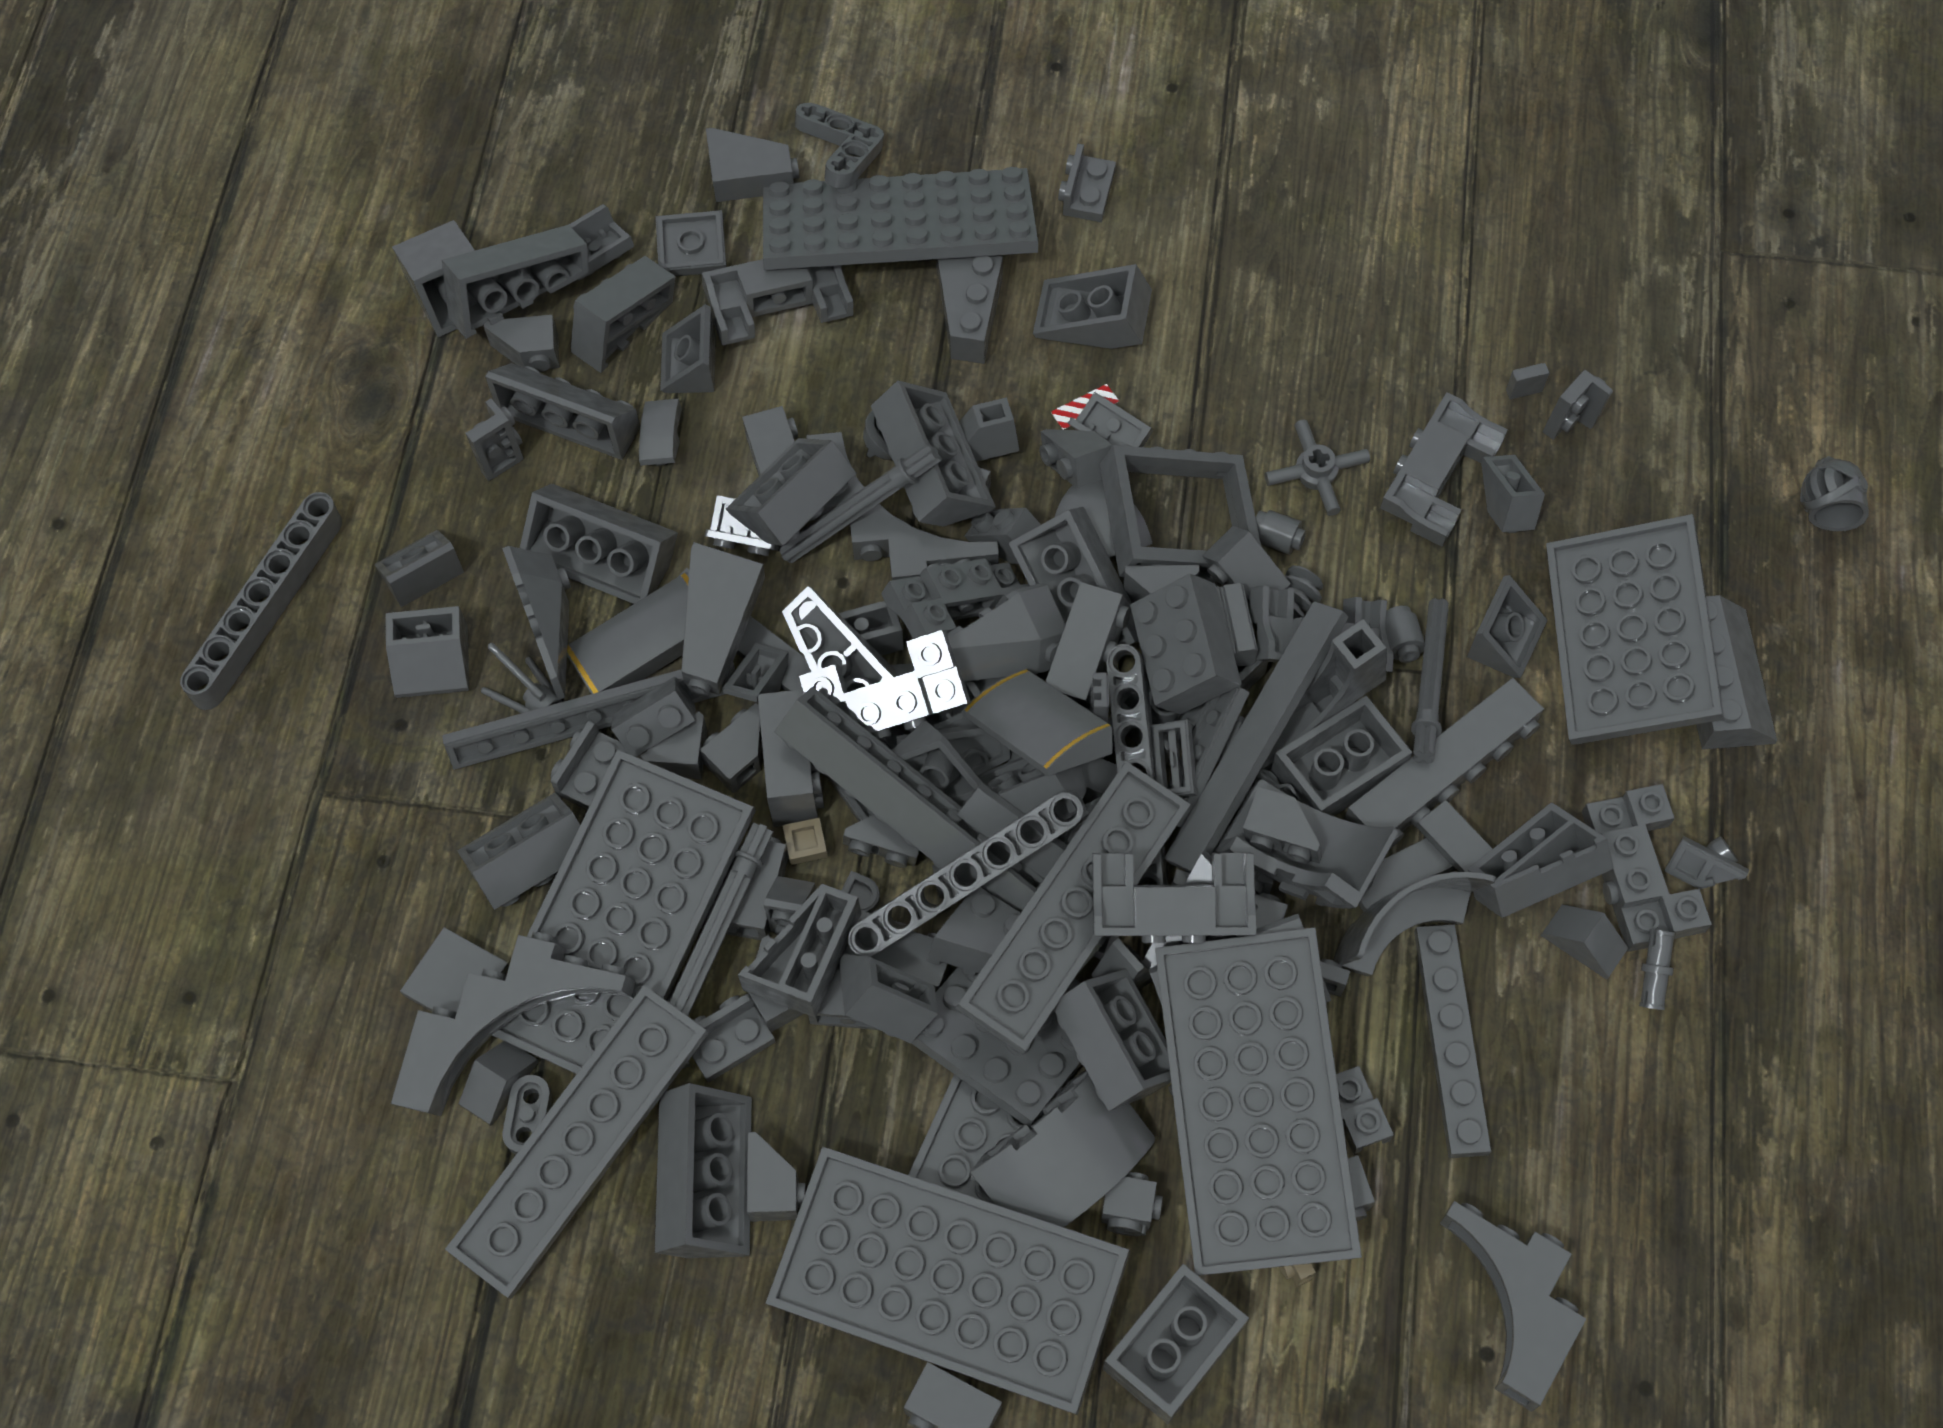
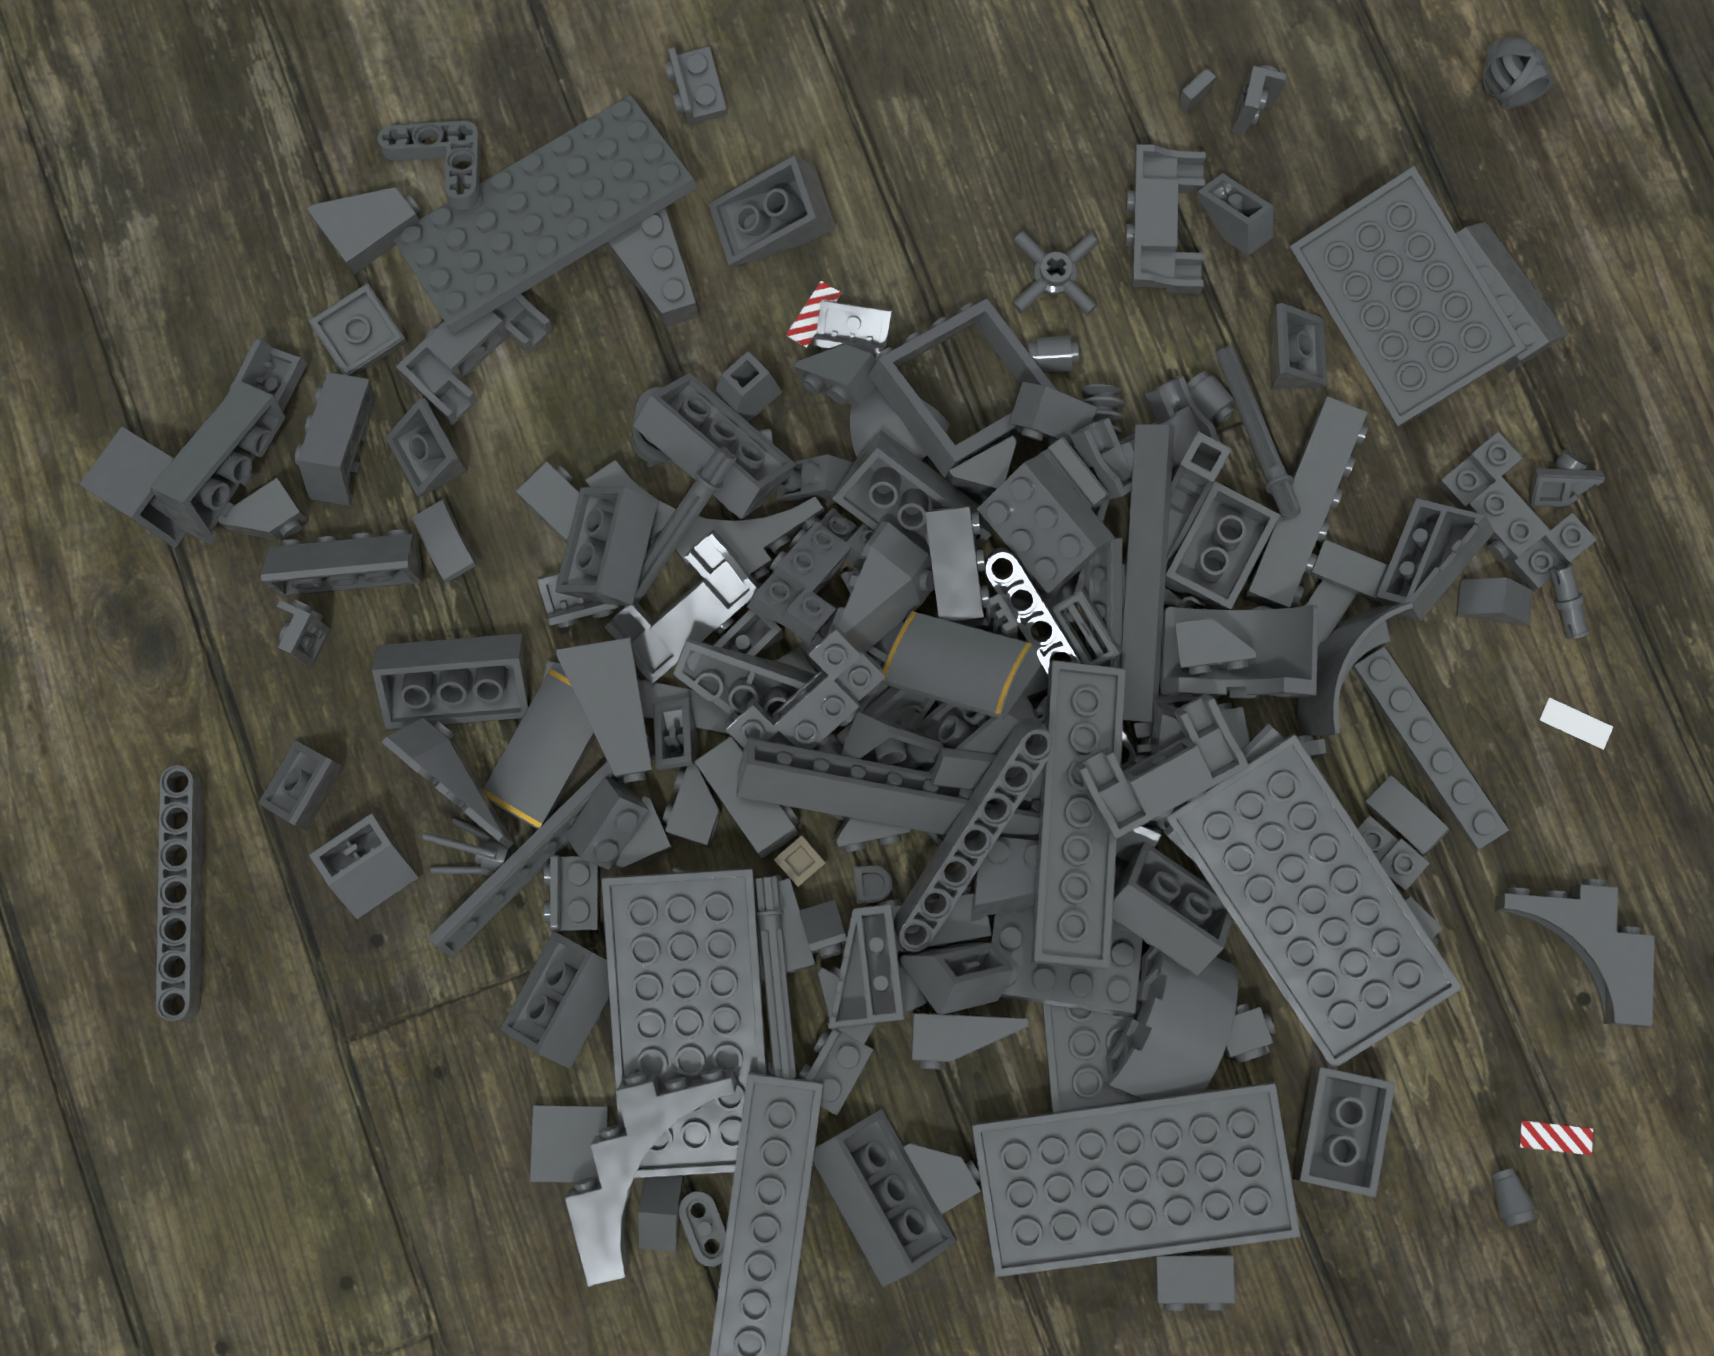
camera: 25 degrees left, 15 degrees up
none -> bracket [604,530,761,684]
none -> dark grey slope [911,1014,1029,1069]
none -> dark grey slope [1365,776,1450,857]
none -> white sticker [1540,697,1613,750]

